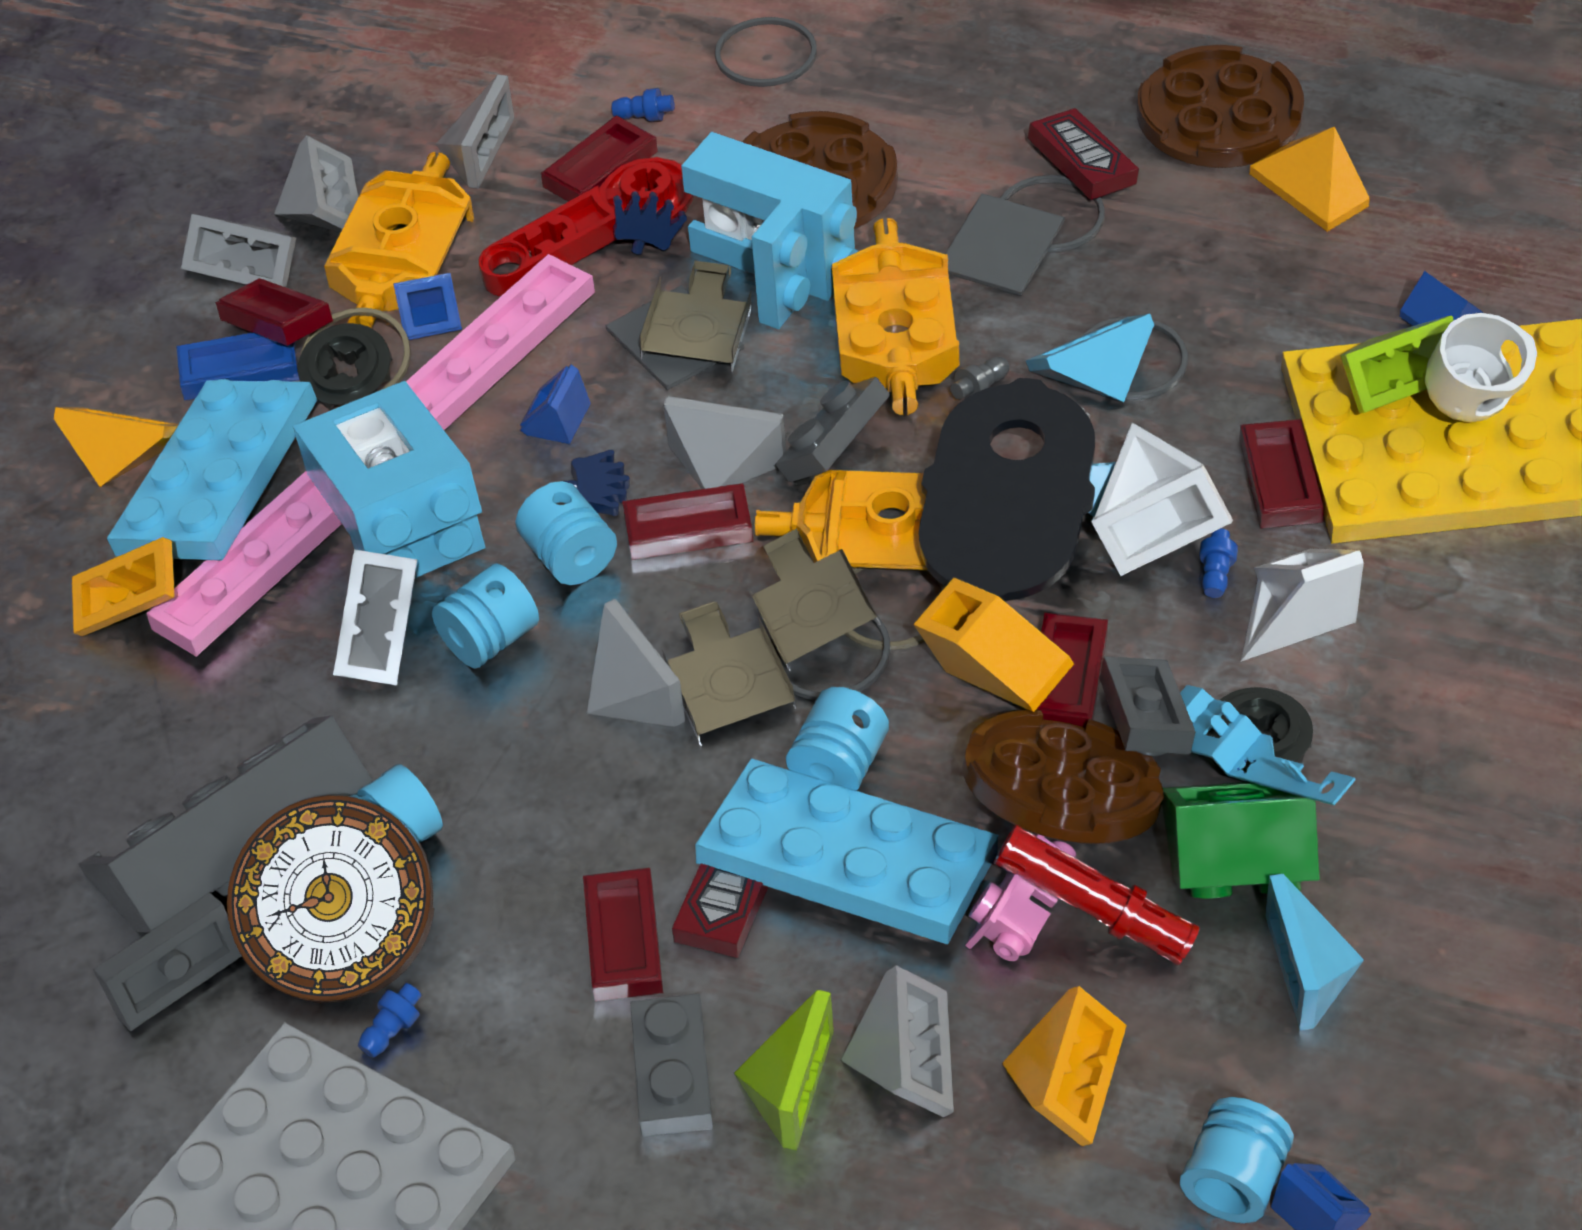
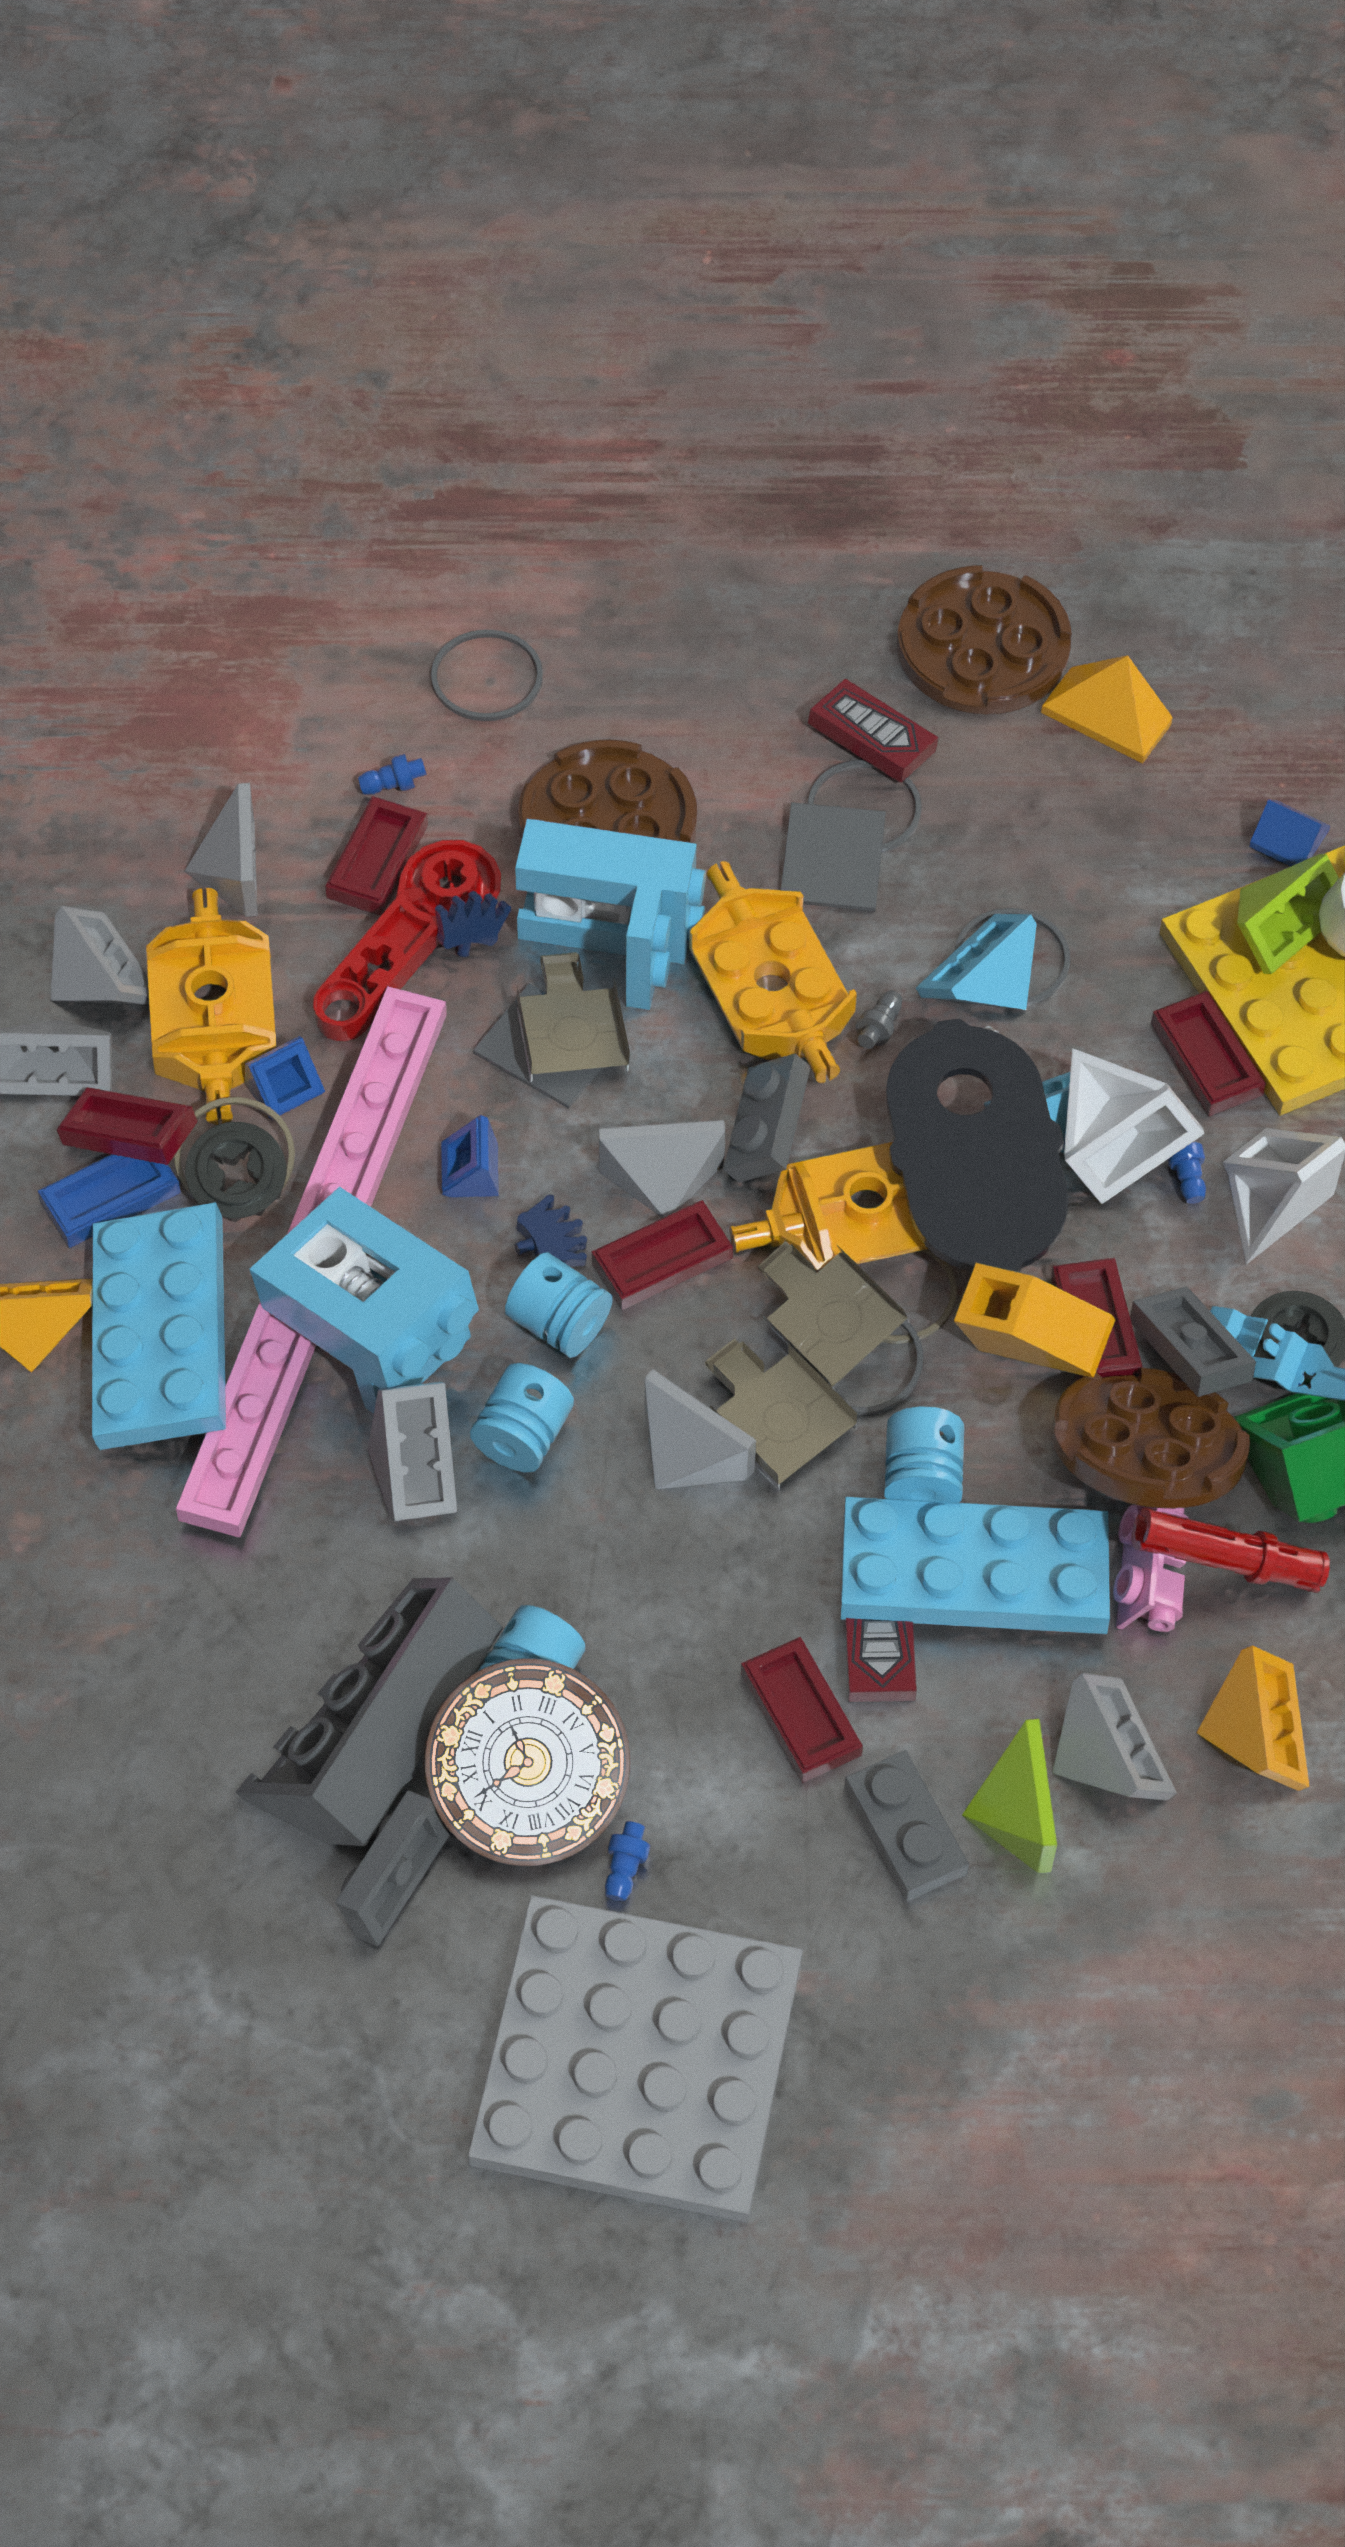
camera: 25 degrees left, 10 degrees up
light orange slope [72,537,175,637] -> none

